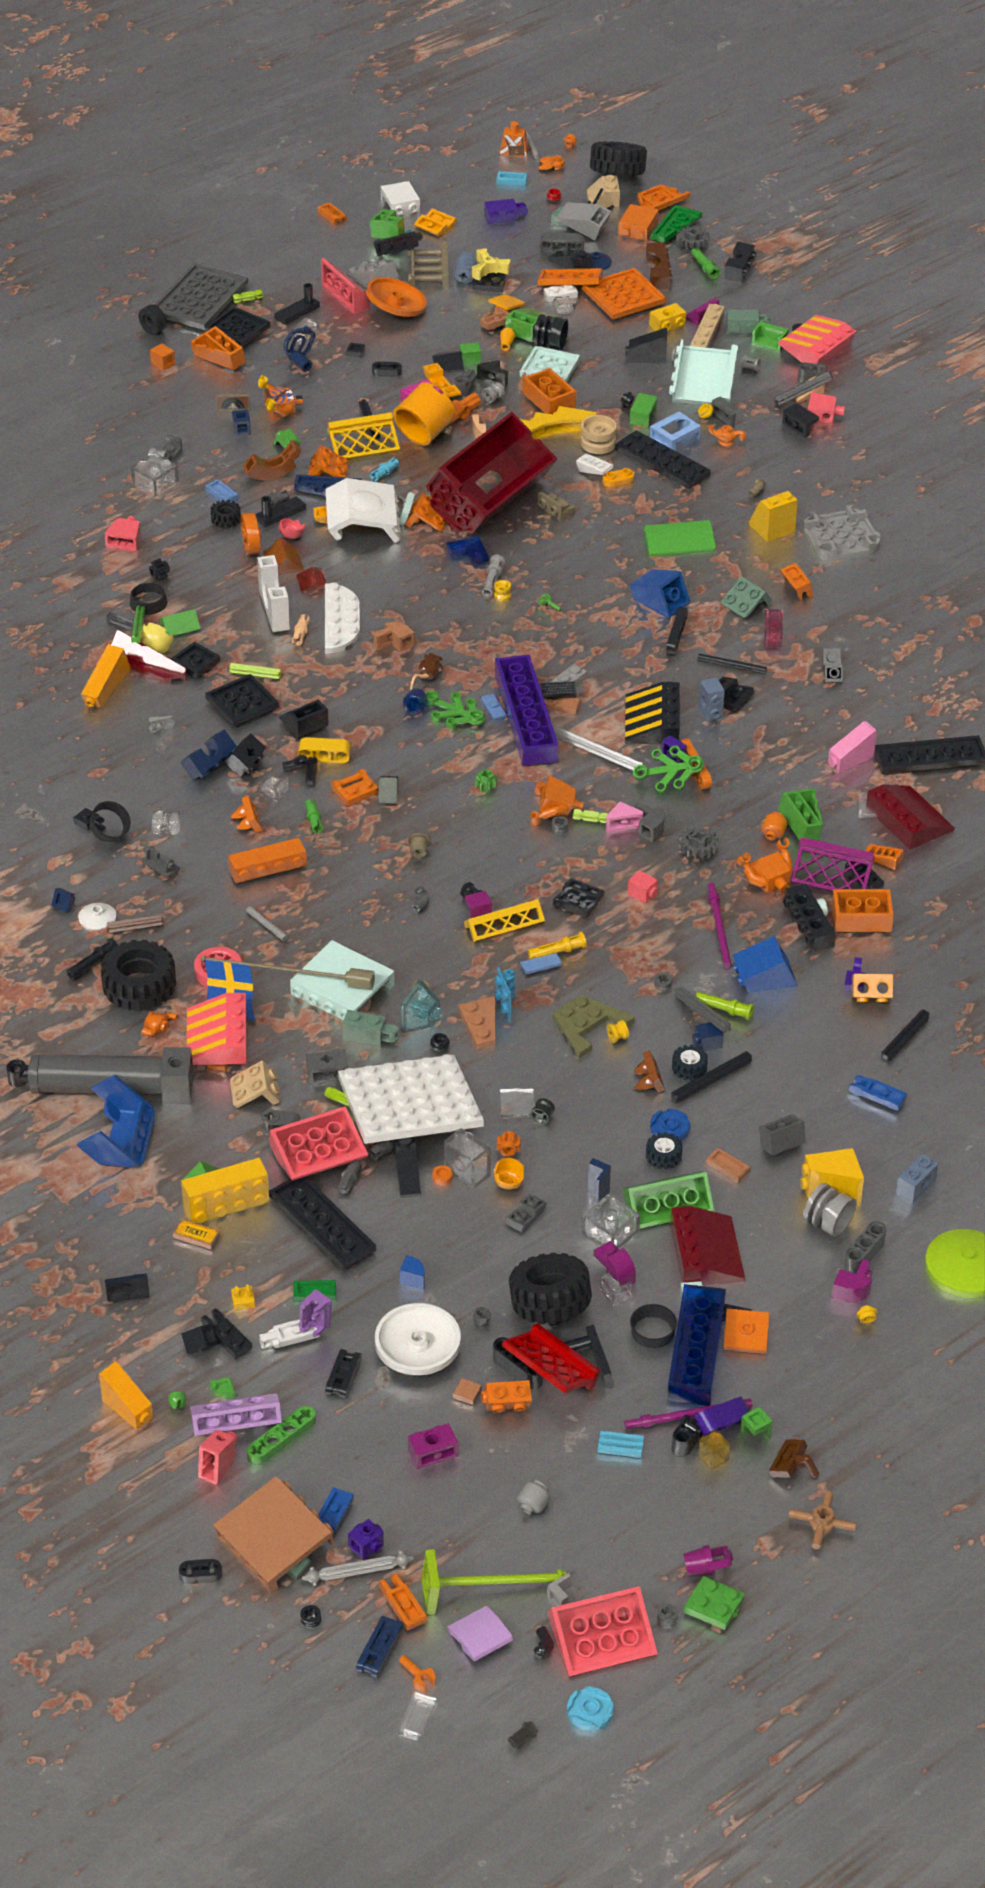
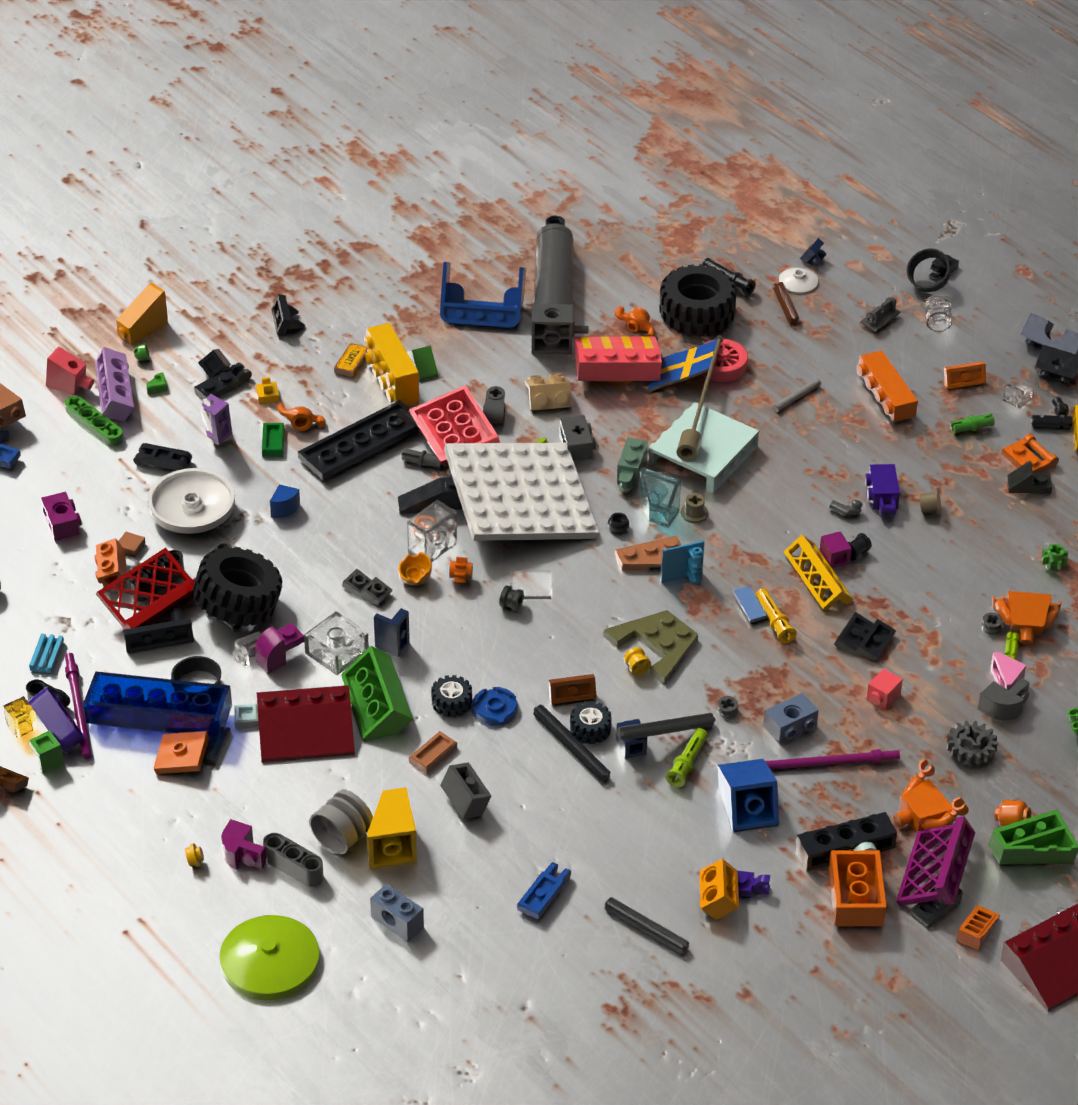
camera: 90 degrees right, 0 degrees up
none -> orange piece [277,404,326,431]
none -> sand blue brick [763,693,819,743]
none -> dark purple brick [865,464,900,515]

